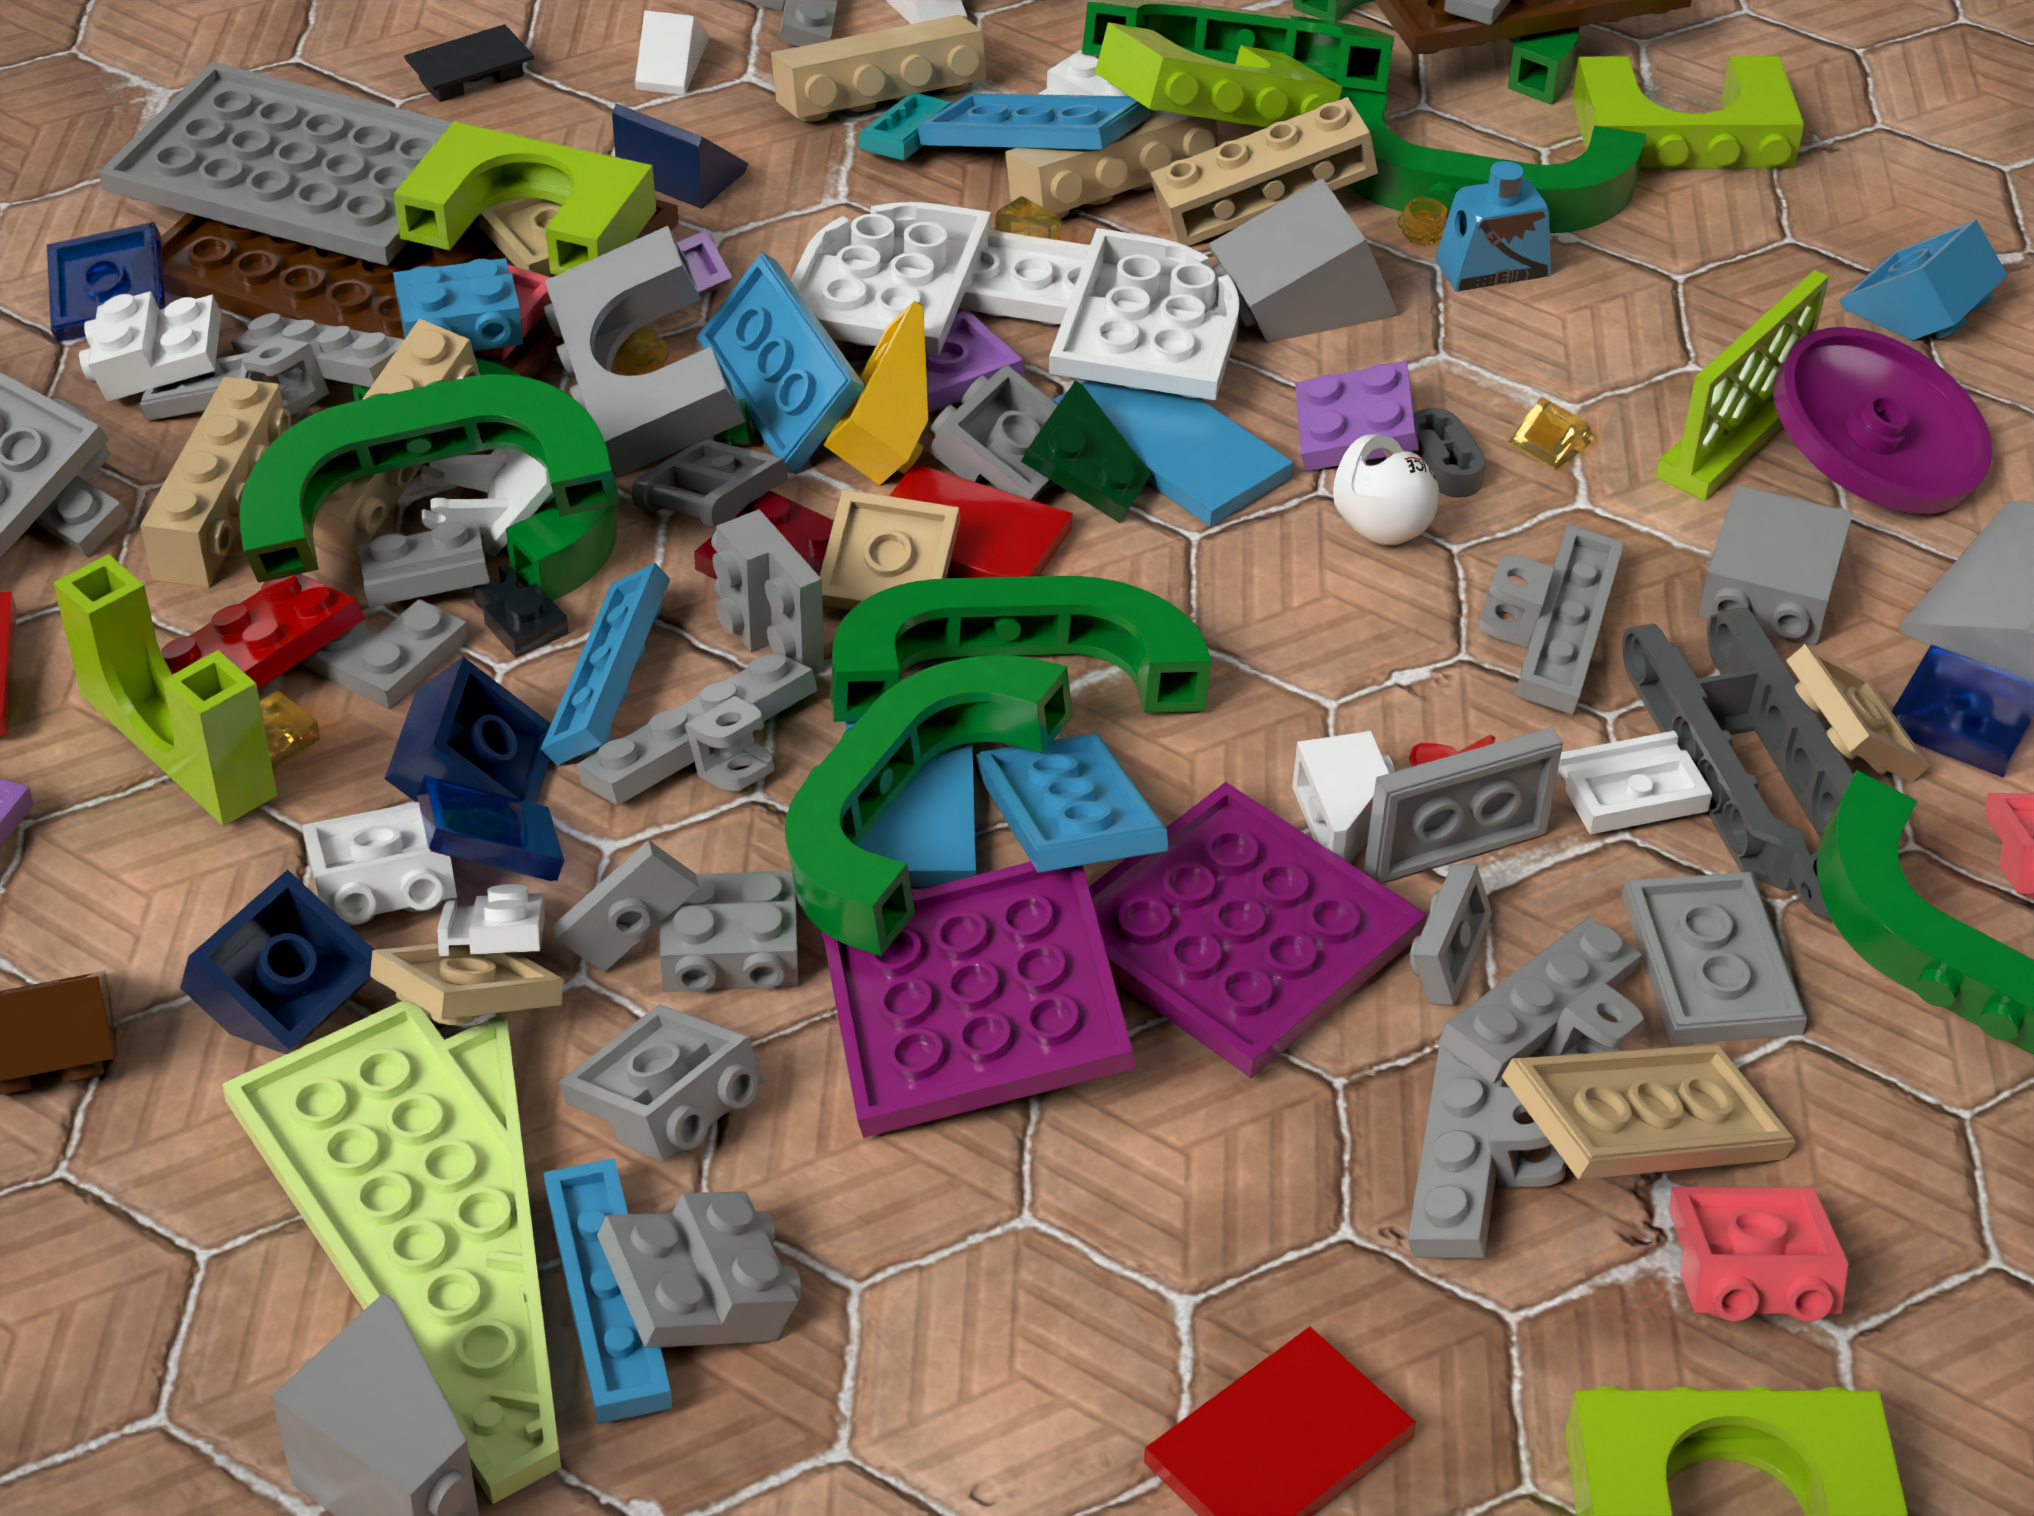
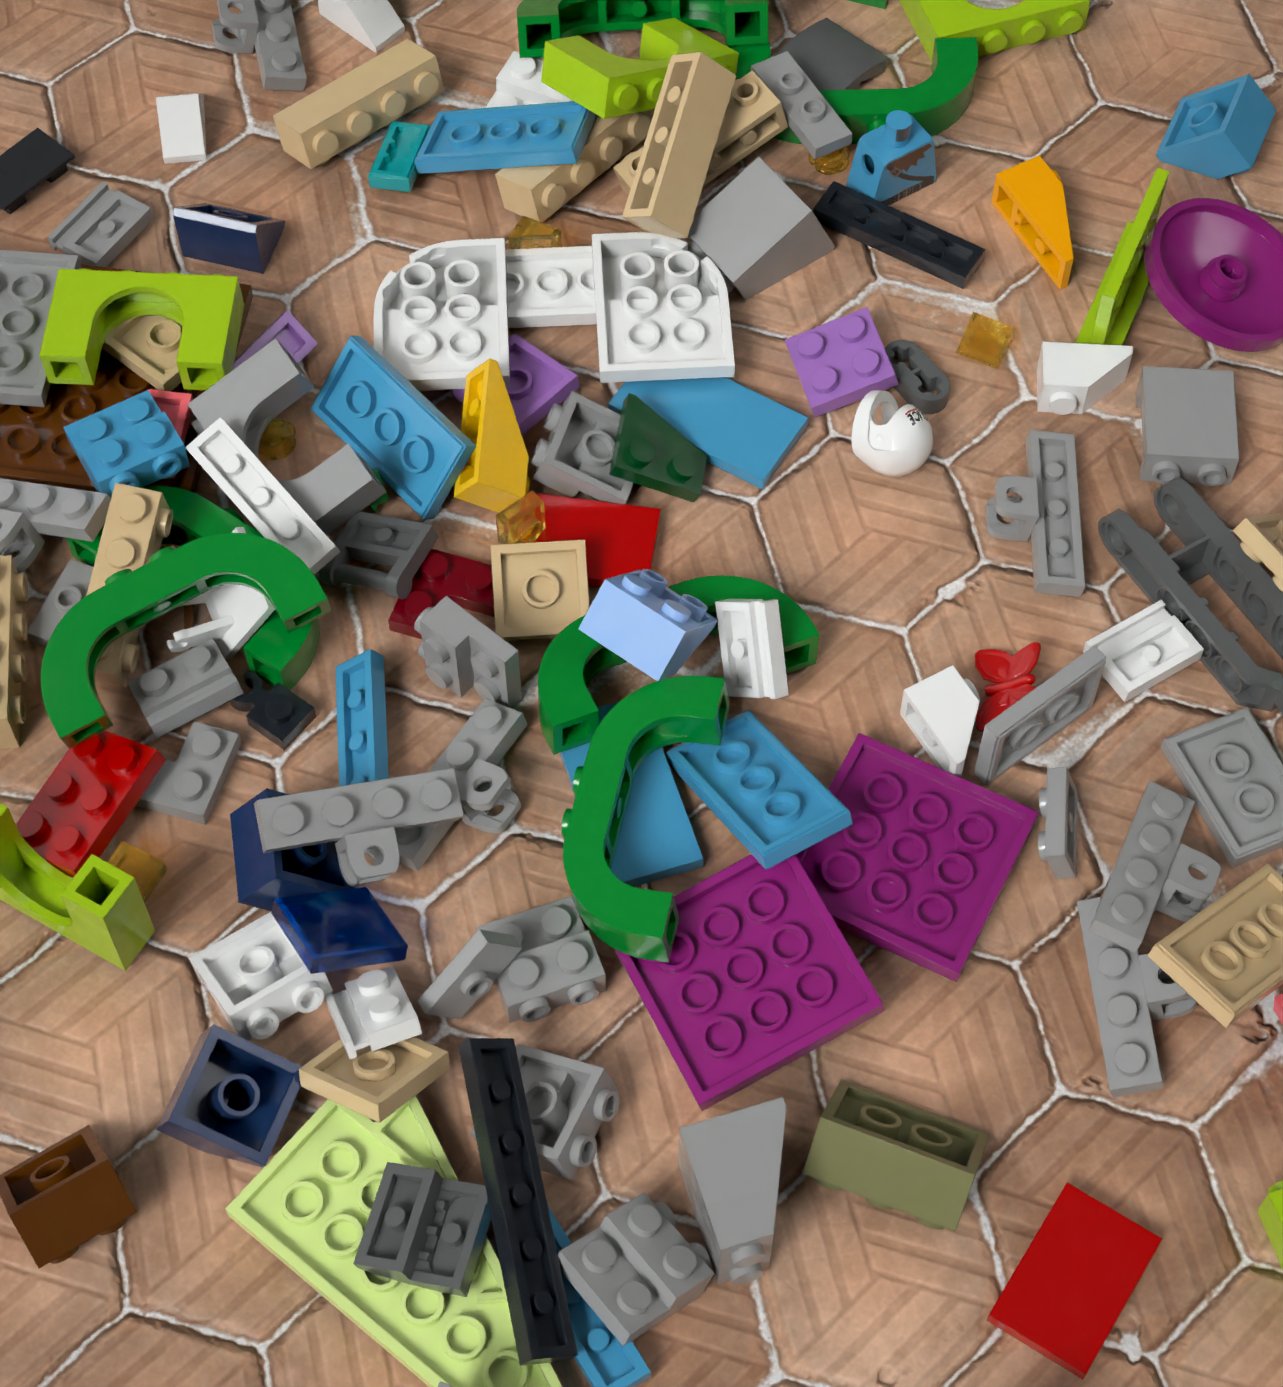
camera: 15 degrees left, 15 degrees up
none -> light grey plate [48,182,154,267]
none -> white plate [185,417,340,575]
none -> light grey plate [254,768,464,886]
none -> dark grey slope [353,1162,491,1297]
none -> black plate [458,1038,578,1366]
none -> clear yellow plate [496,490,546,544]
none -> light blue slope [578,569,718,681]
none -> tan brick [622,52,736,238]
none -> light grey slope [678,1097,787,1285]
none -> white plate [715,598,789,699]
none -> light grey plate [751,51,852,159]
none -> dark grey slope [774,18,889,91]
none -> olive slope [803,1079,990,1232]
none -> black plate [813,181,985,289]
none -> light orange slope [991,155,1073,290]
none -> white slope [1037,341,1133,415]

